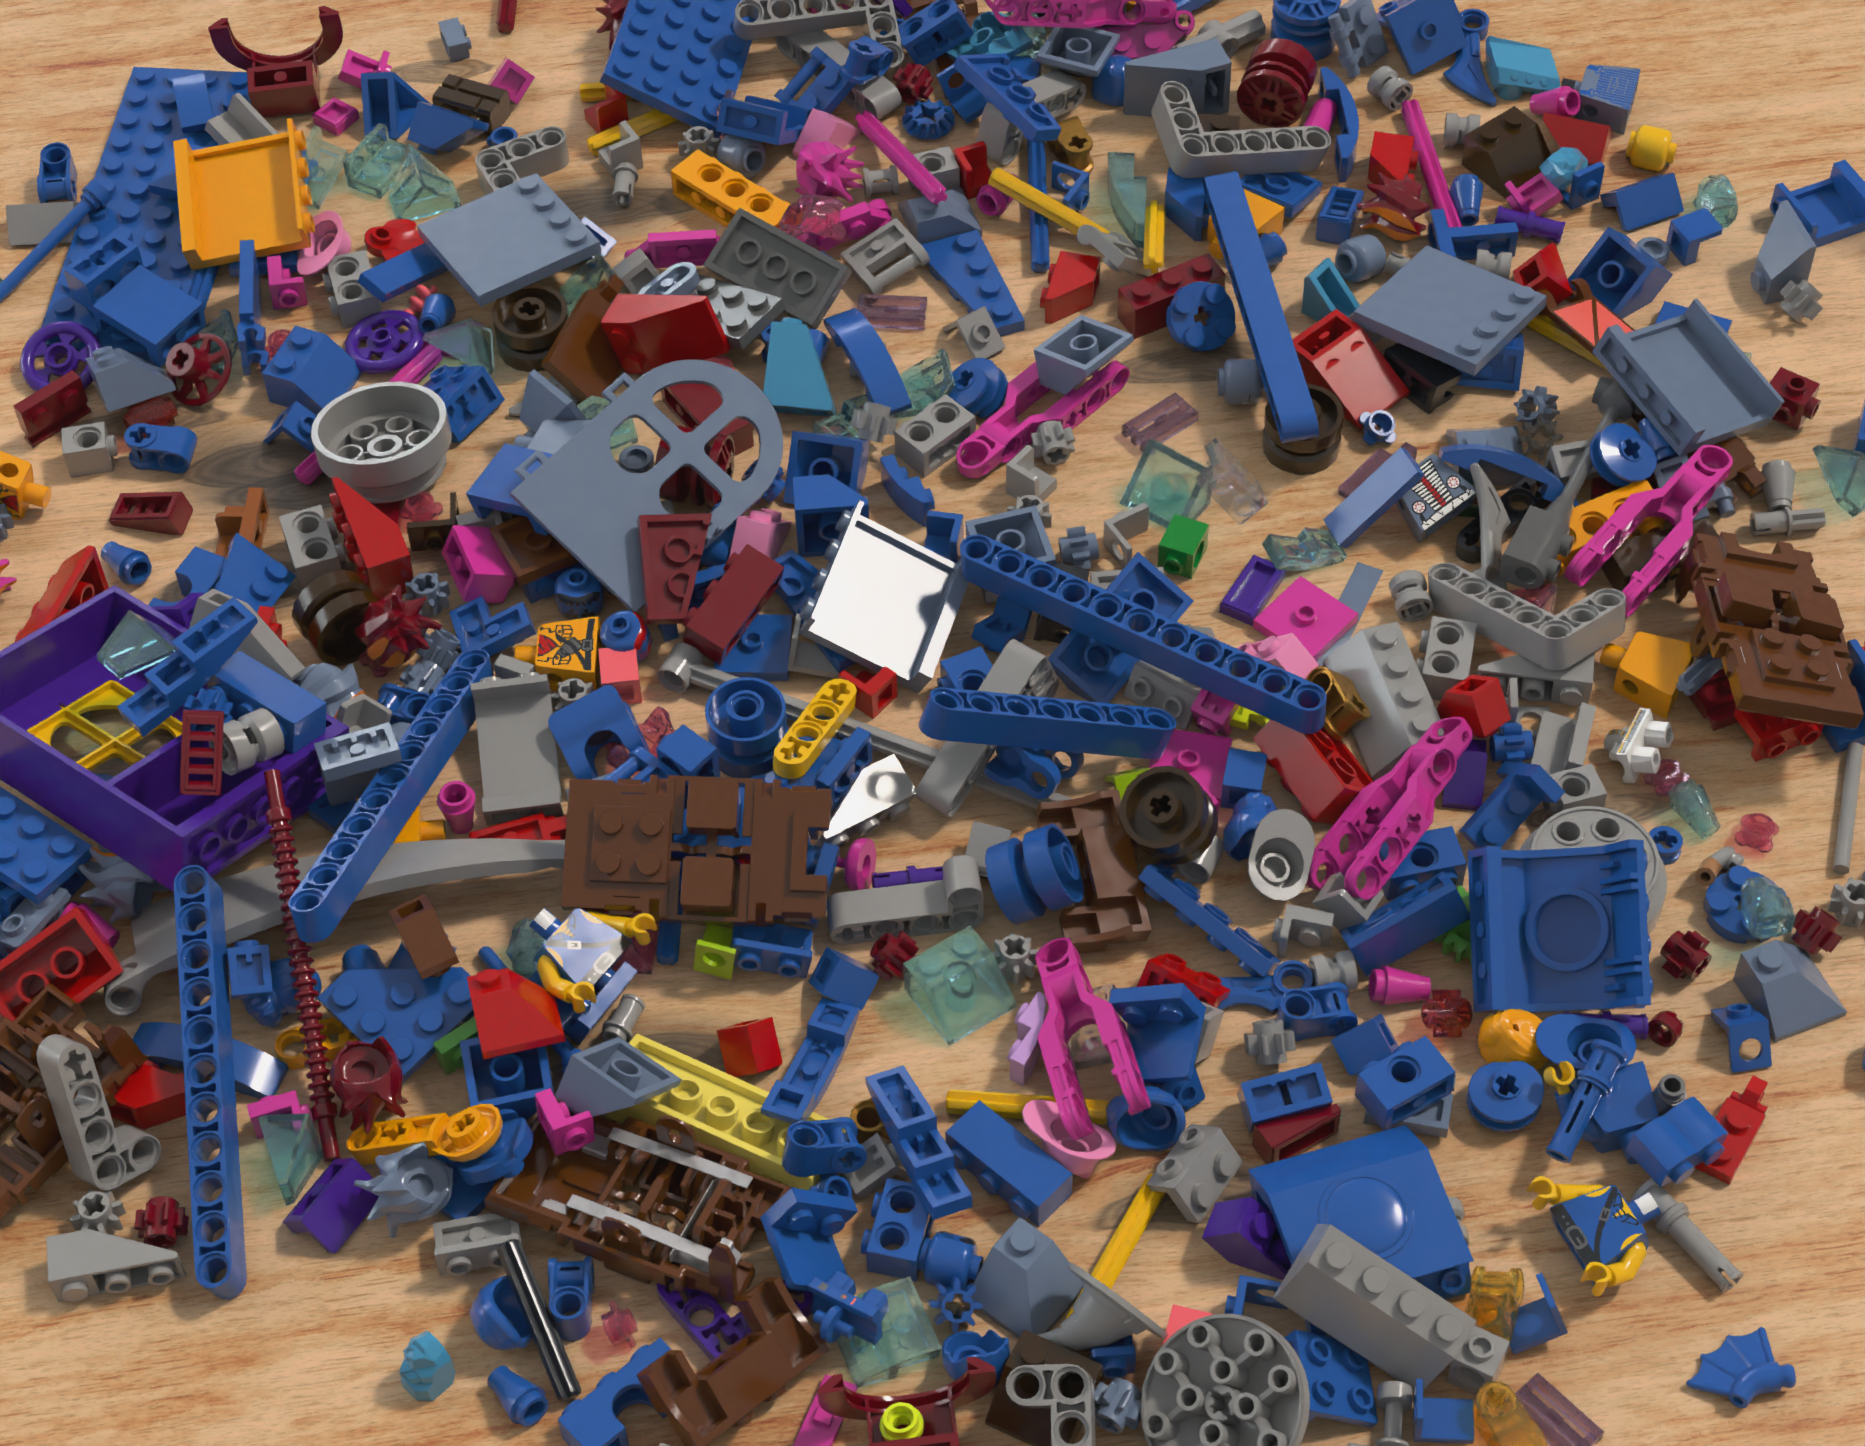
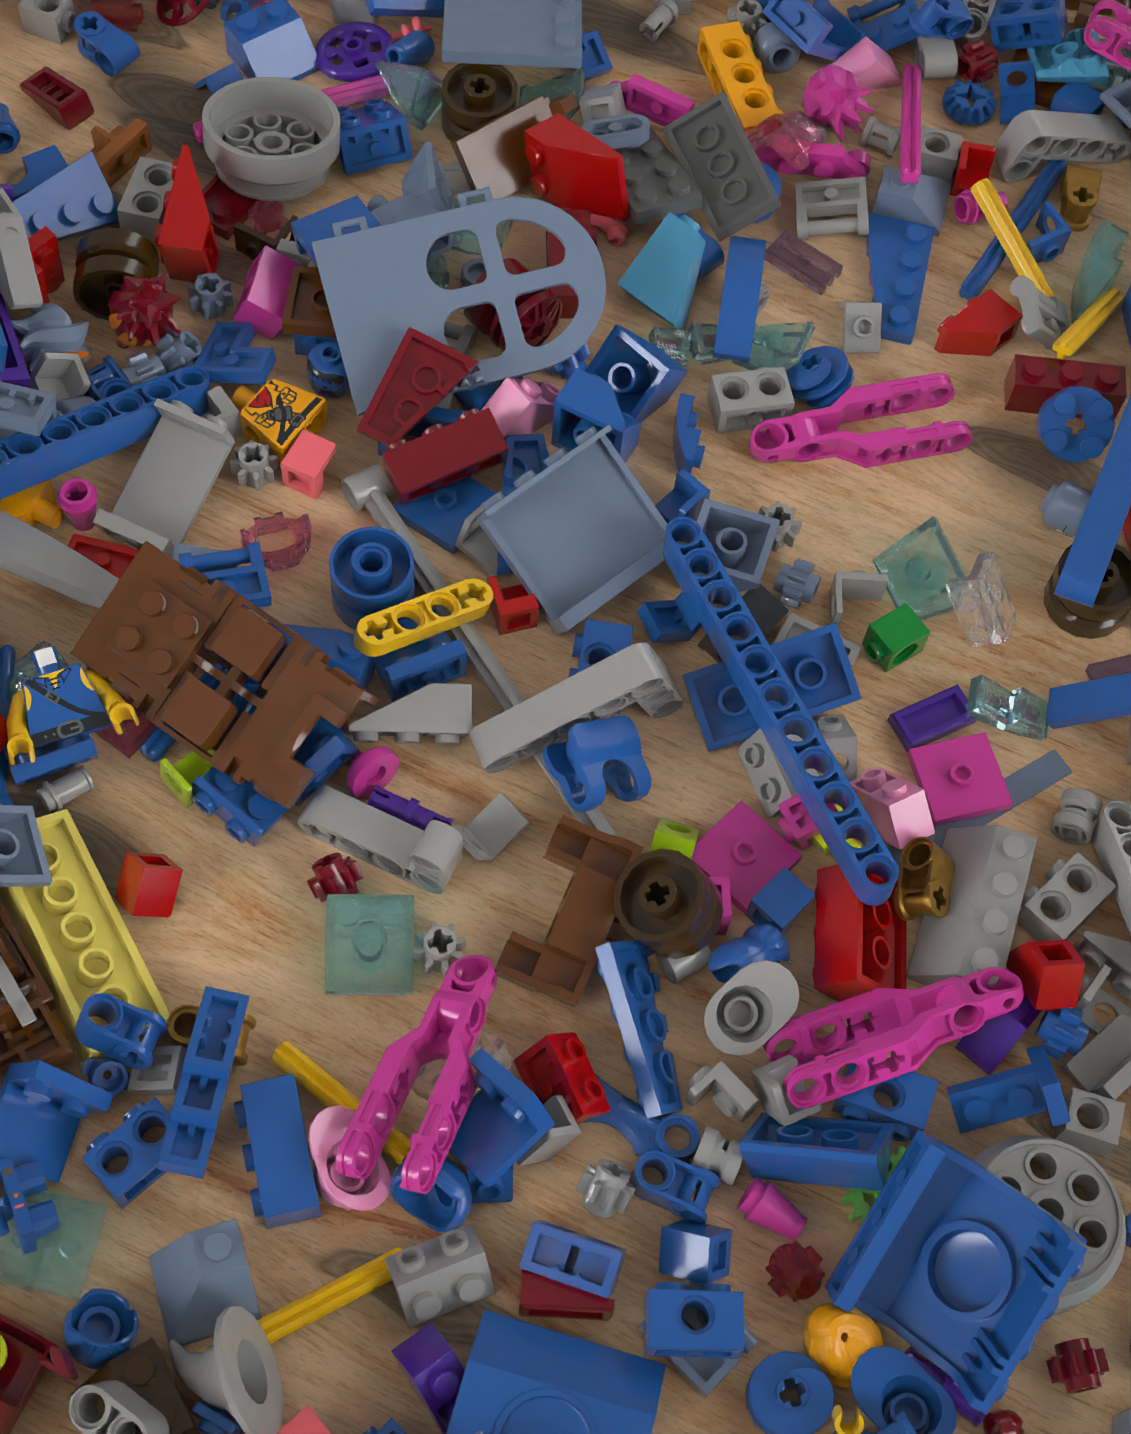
camera: 25 degrees right, 10 degrees up
blue piece [548,685,649,780] -> none
blue head [600,610,653,663] -> none
blue brick [656,724,720,809] -> none
blue slope [761,997,860,1124] -> none
blue panel [808,947,880,1011] -> none
light grey gear [851,402,897,443] -> none
blue beam [918,687,1176,759] -> none
blue head [918,1231,984,1290] -> none
blue gear [927,1276,983,1333] -> none
blue wing [953,53,1061,143] -> none
blue wheel [985,824,1084,925] -> none
light grey panel [1006,445,1057,502] -> none
lavender slope [1007,991,1046,1086] -> none
light grey gear [1031,421,1075,465] -> none
sand blue slope [1034,315,1134,395] -> none
tile [1121,392,1199,454] -> none

